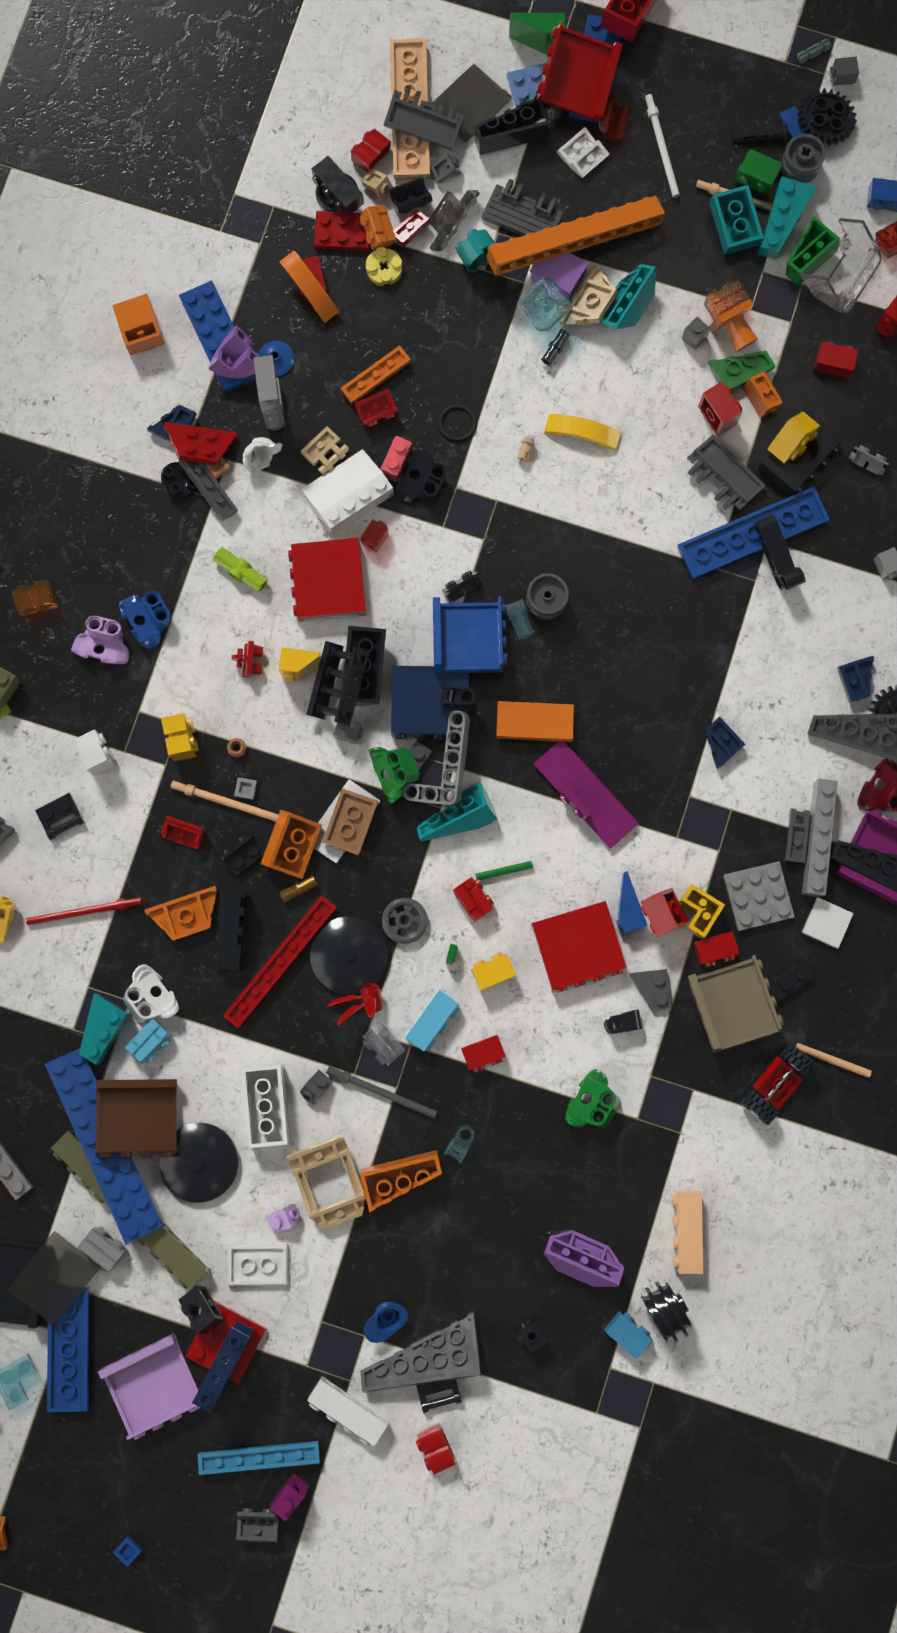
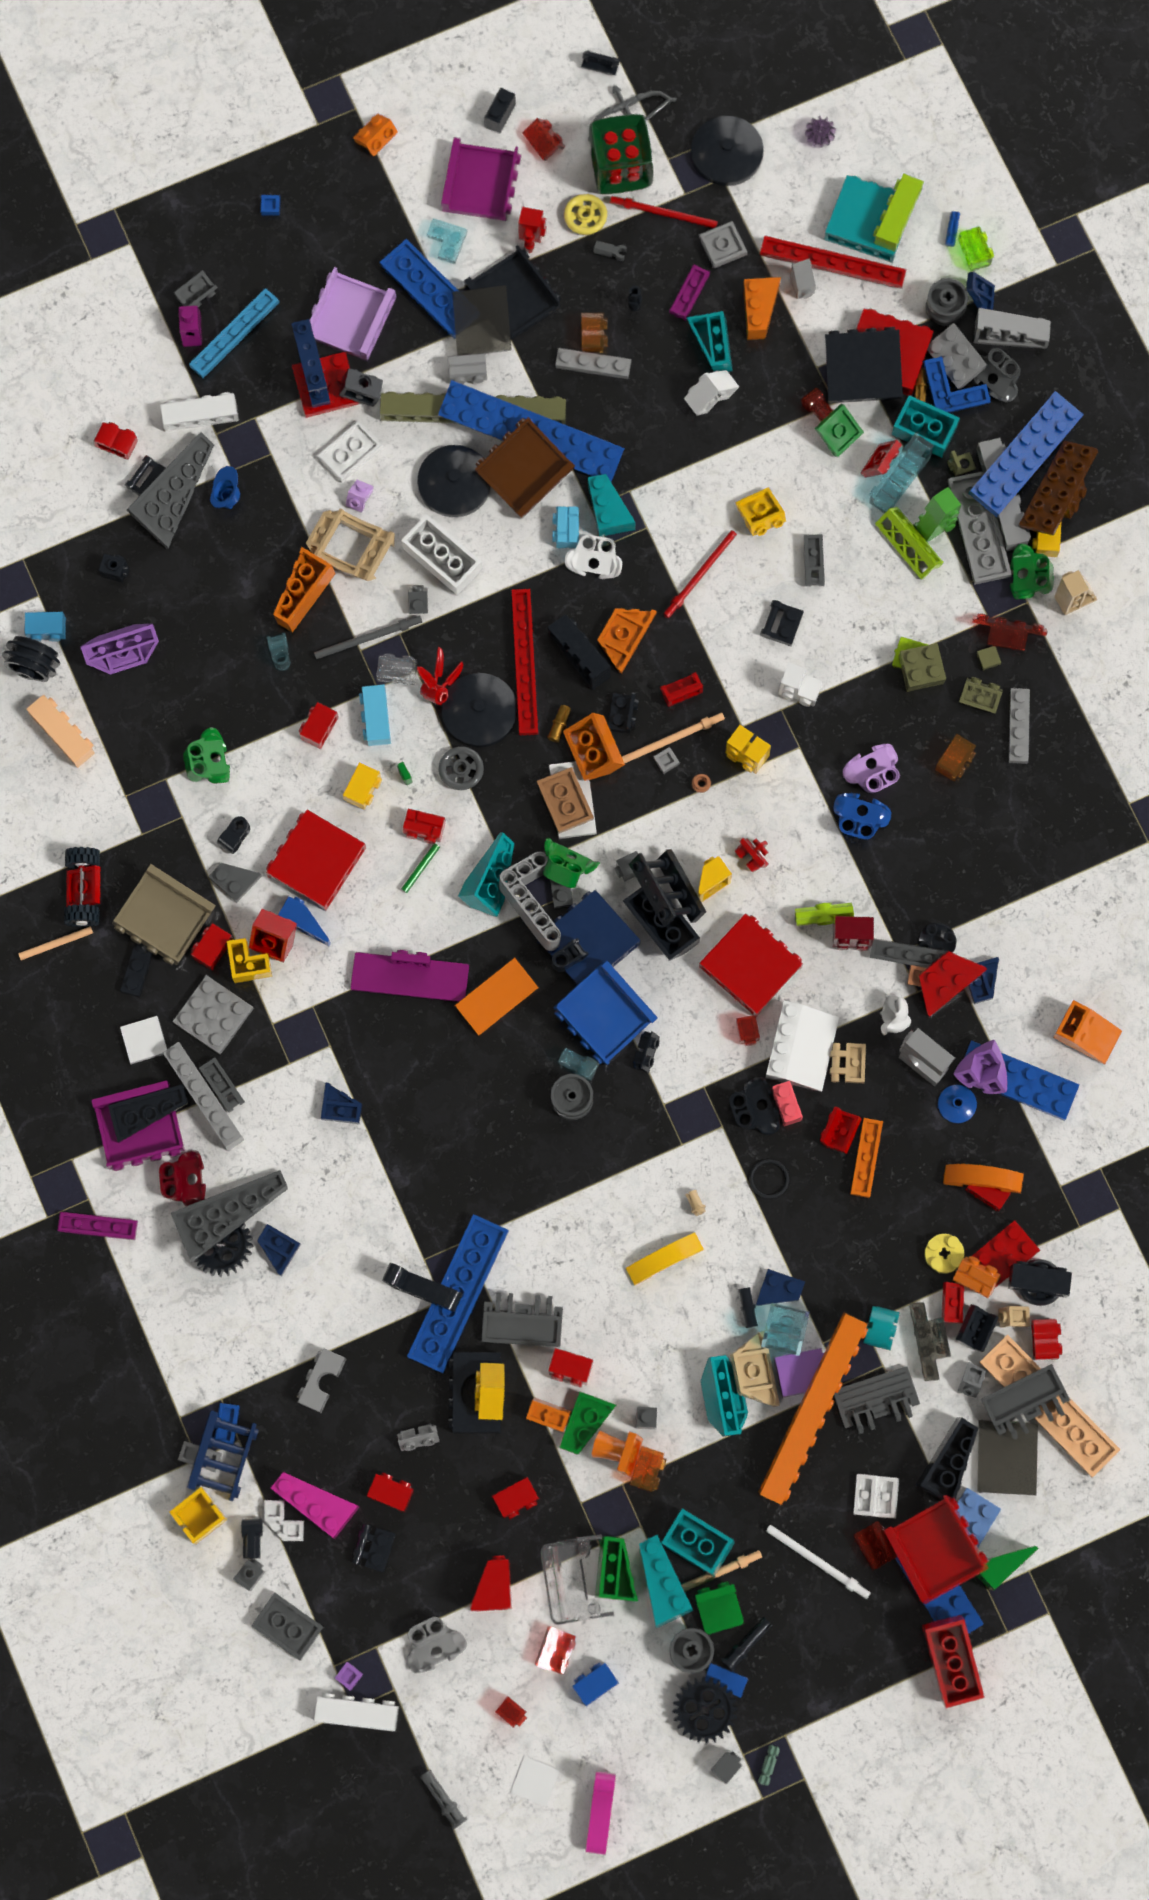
camera: 140 degrees right, 5 degrees down
none -> dark blue wing [756,1269,805,1306]
none -> dark red brick [832,916,874,951]

